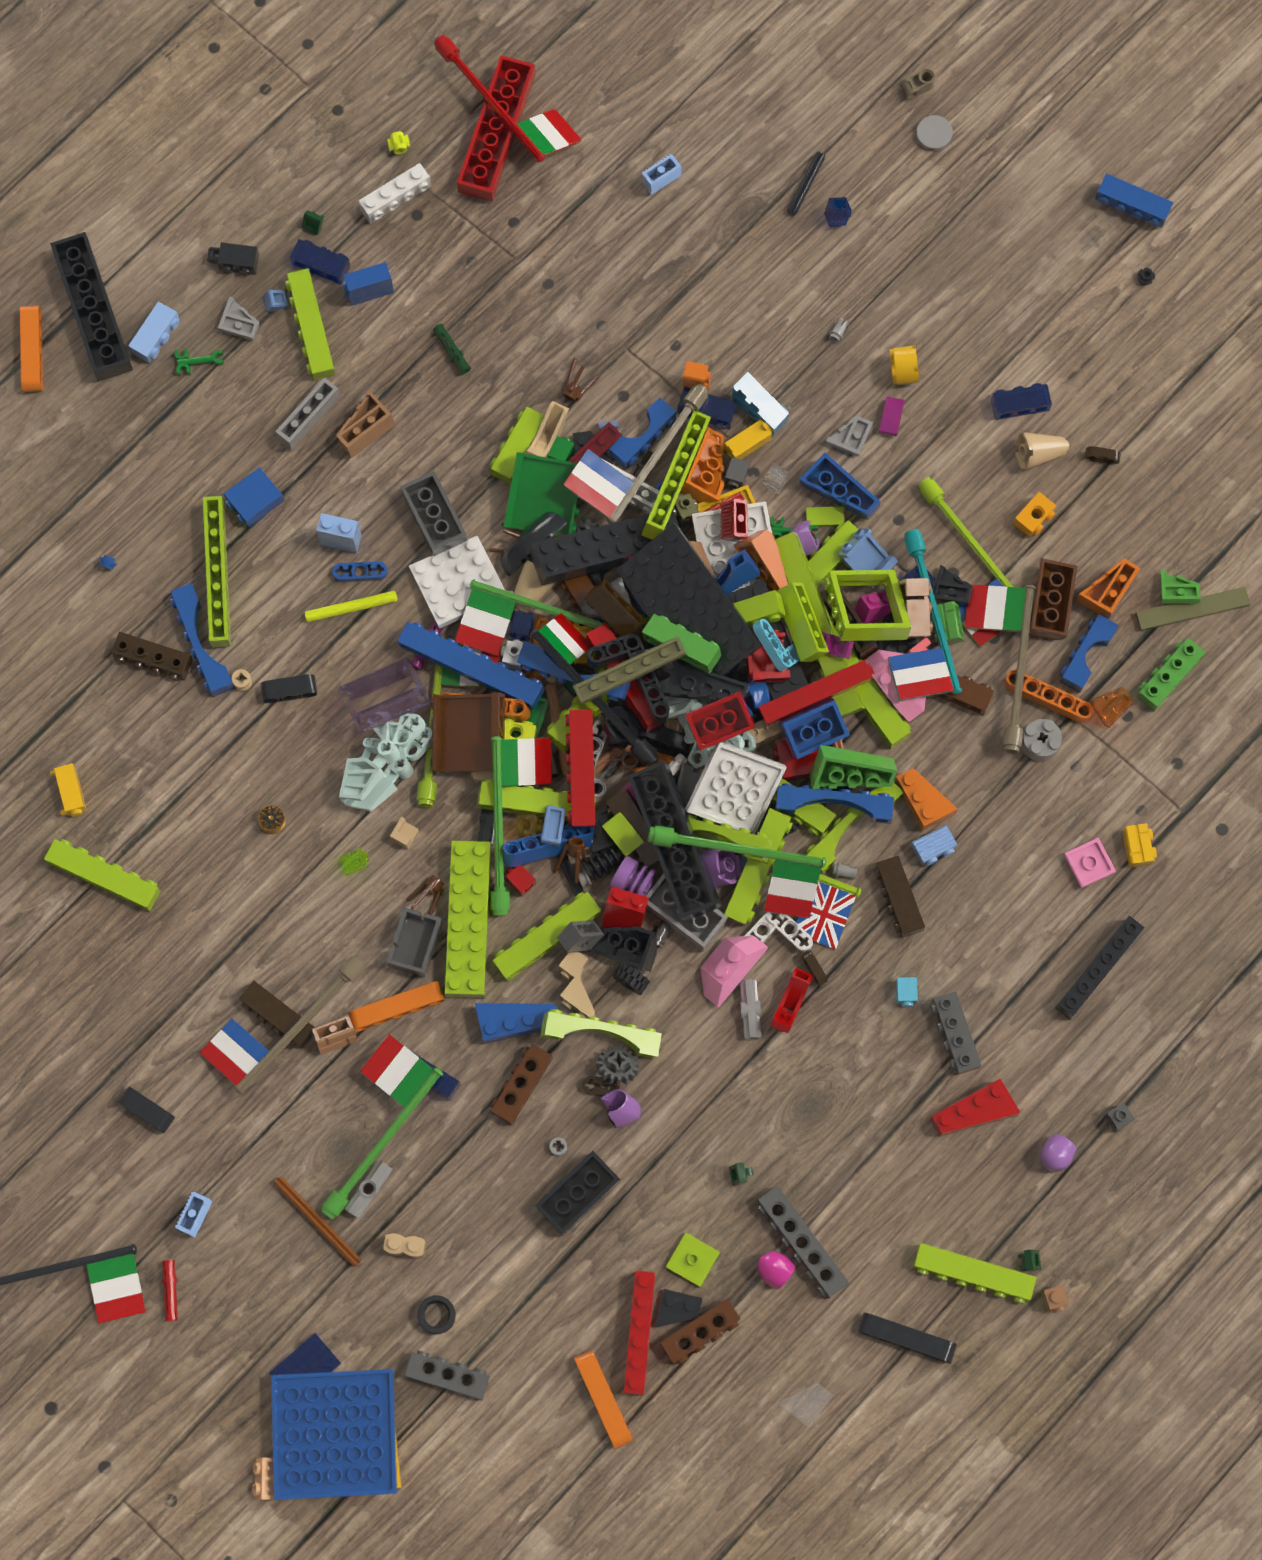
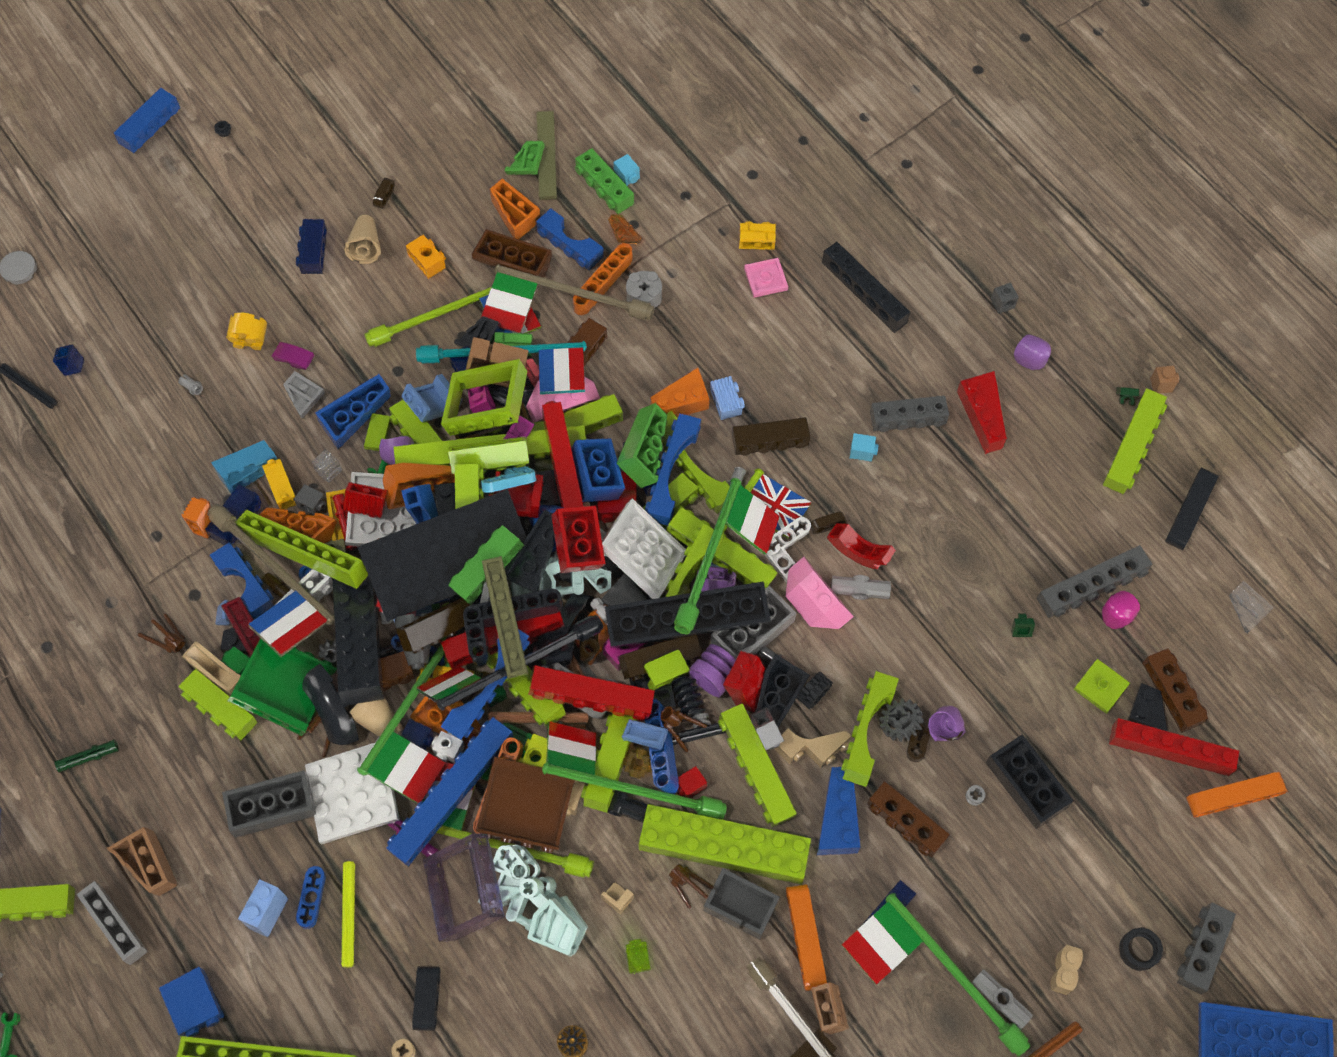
camera: 80 degrees left, 10 degrees down
none -> medium azure brick [613,154,640,185]

